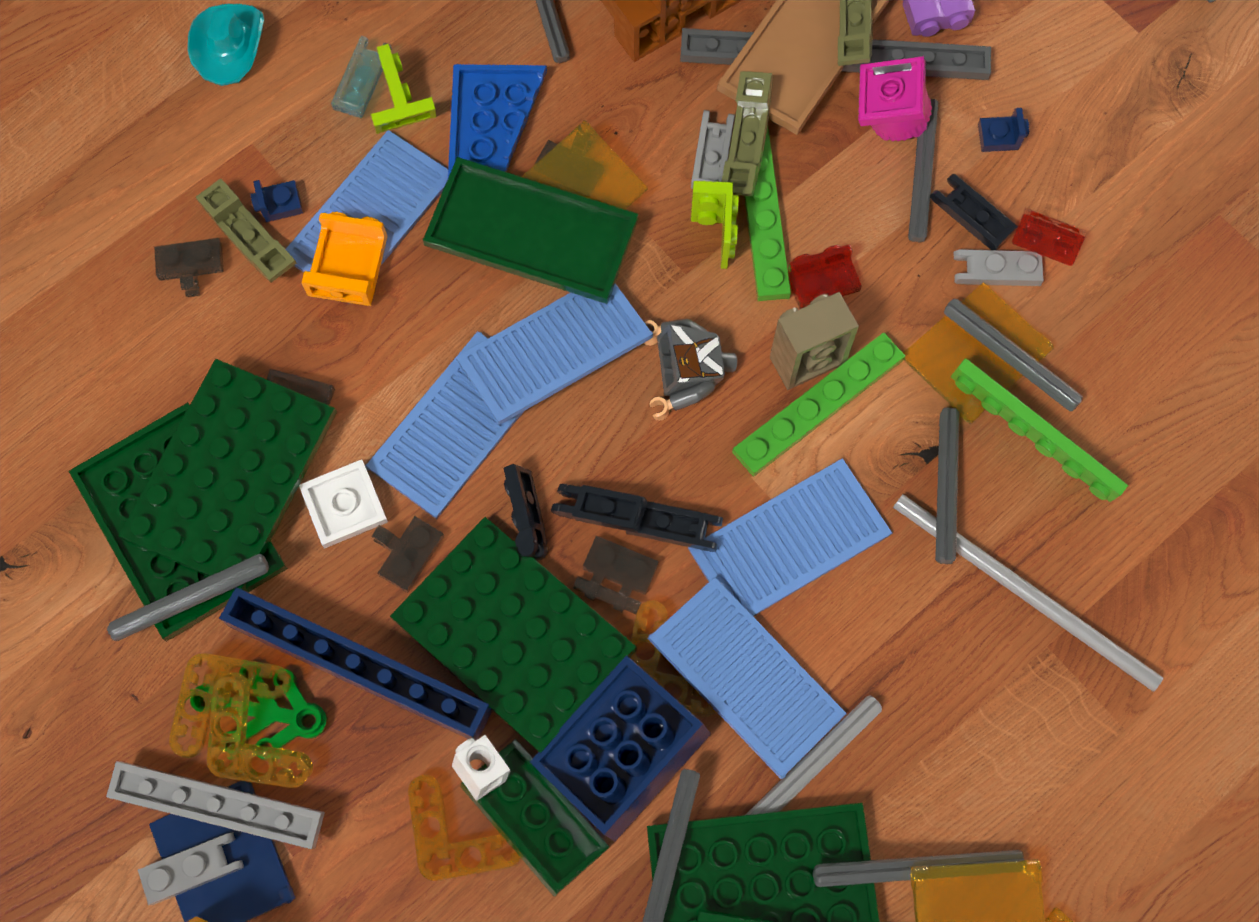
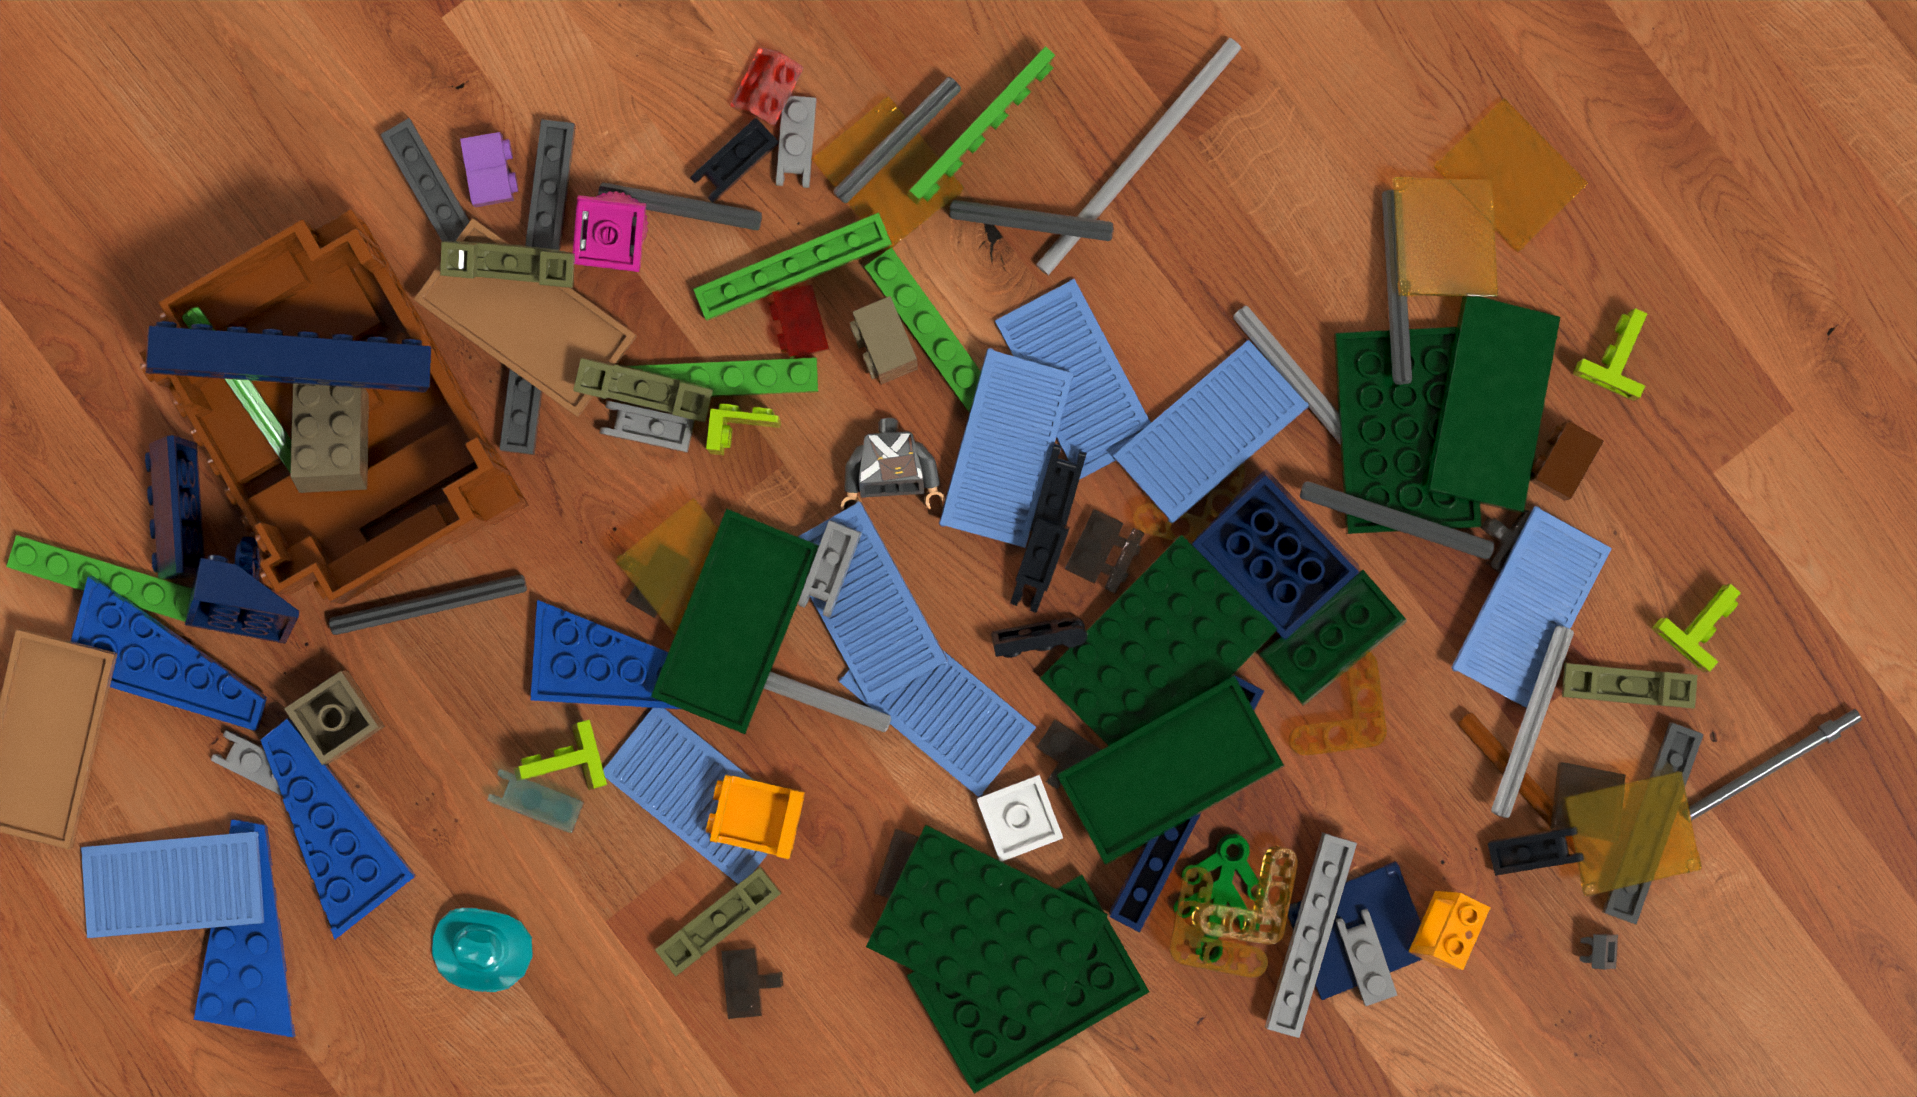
camera: 90 degrees left, 15 degrees up
dark grey axle [107,554,269,641] -> none
dark blue bracket [250,180,303,222] -> none
white brick [452,735,510,801] -> none
dark blue bracket [978,108,1029,152] -> none
none -> bright green plate [693,213,892,321]
none -> light grey axle [764,672,891,732]
none -> light grey hinge [798,520,862,617]
none -> medium blue window [939,348,1074,548]
none -> dark green tile [1057,676,1285,865]

